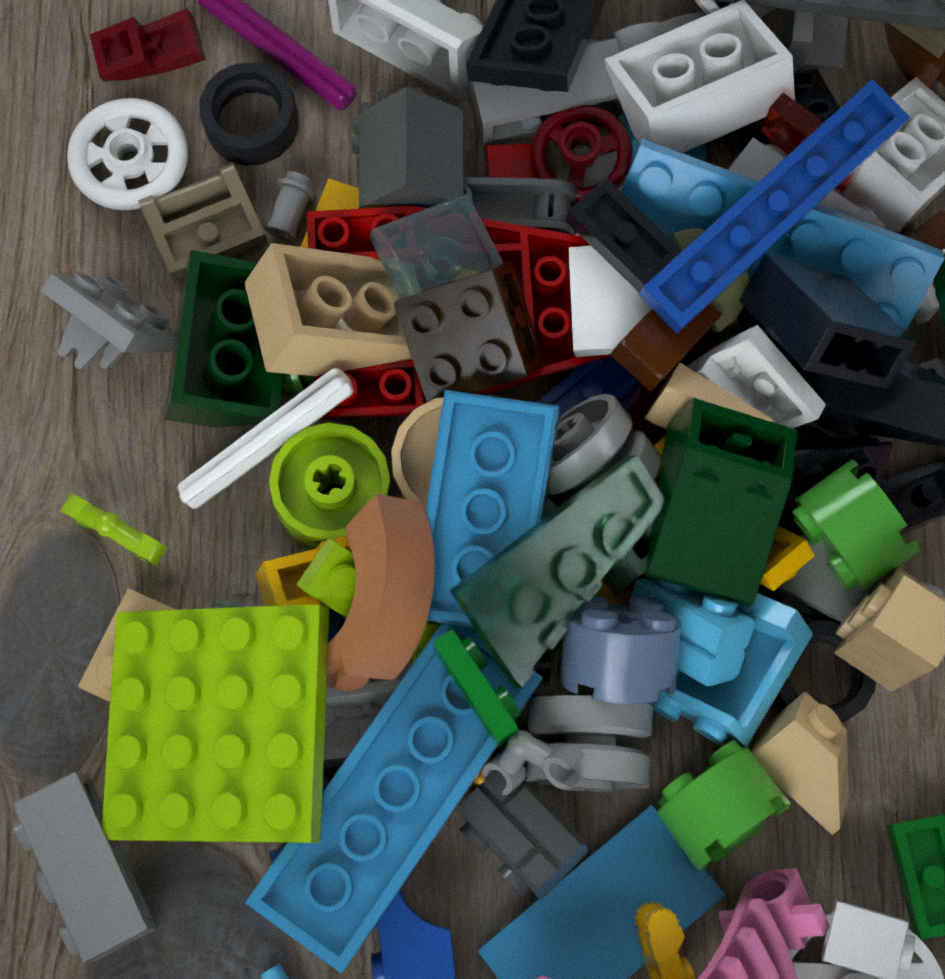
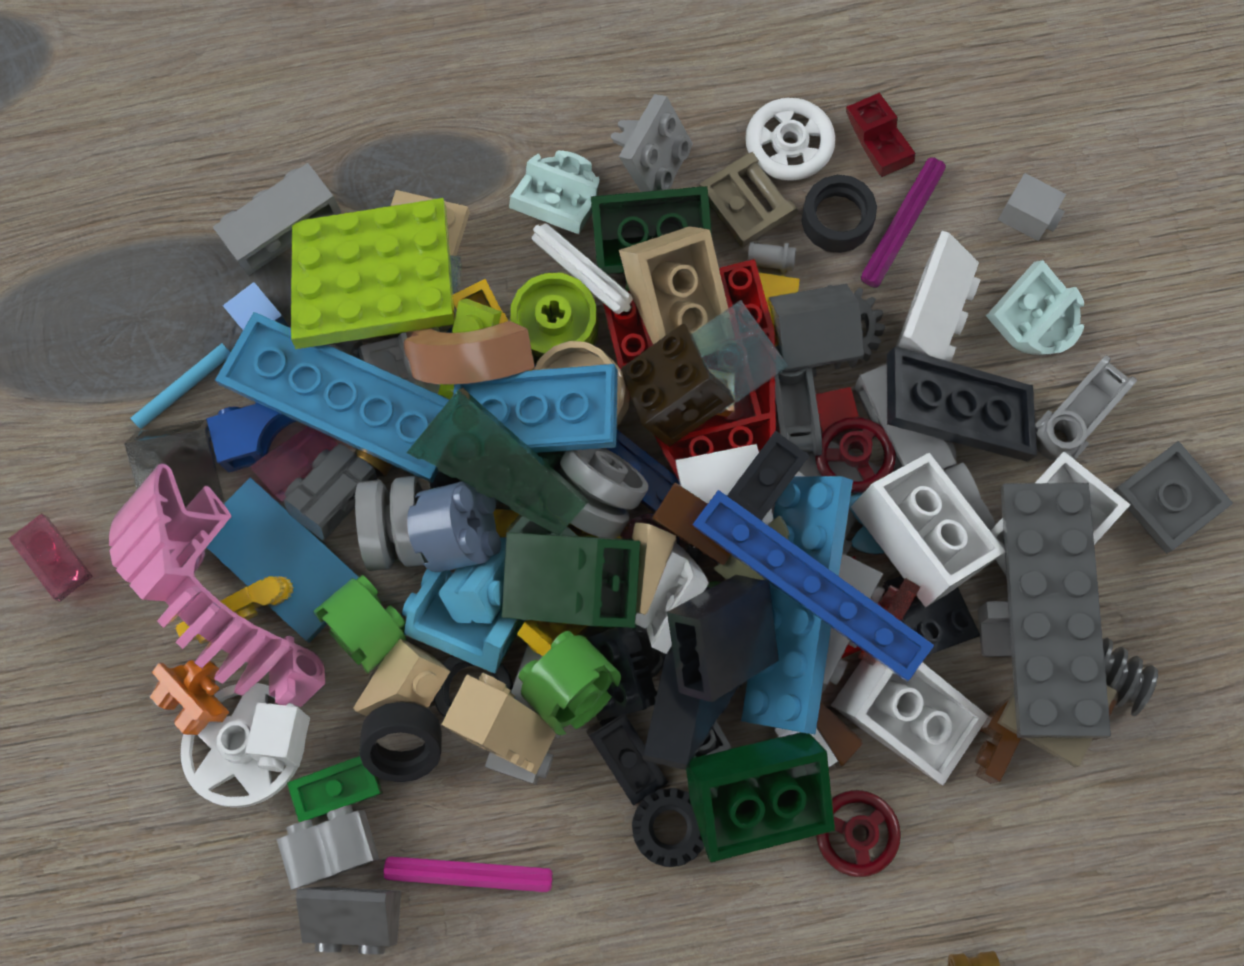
camera: 85 degrees right, 0 degrees up
lime arm [59,493,167,566] -> none
green plate [433,629,521,747] -> none
light grey arm [482,731,584,795] -> none
none -> light blue brick [223,282,290,330]
none -> clear pink slope [250,426,337,501]
none -> black tyre [359,702,442,782]
none -> light aqua slope [509,150,600,234]

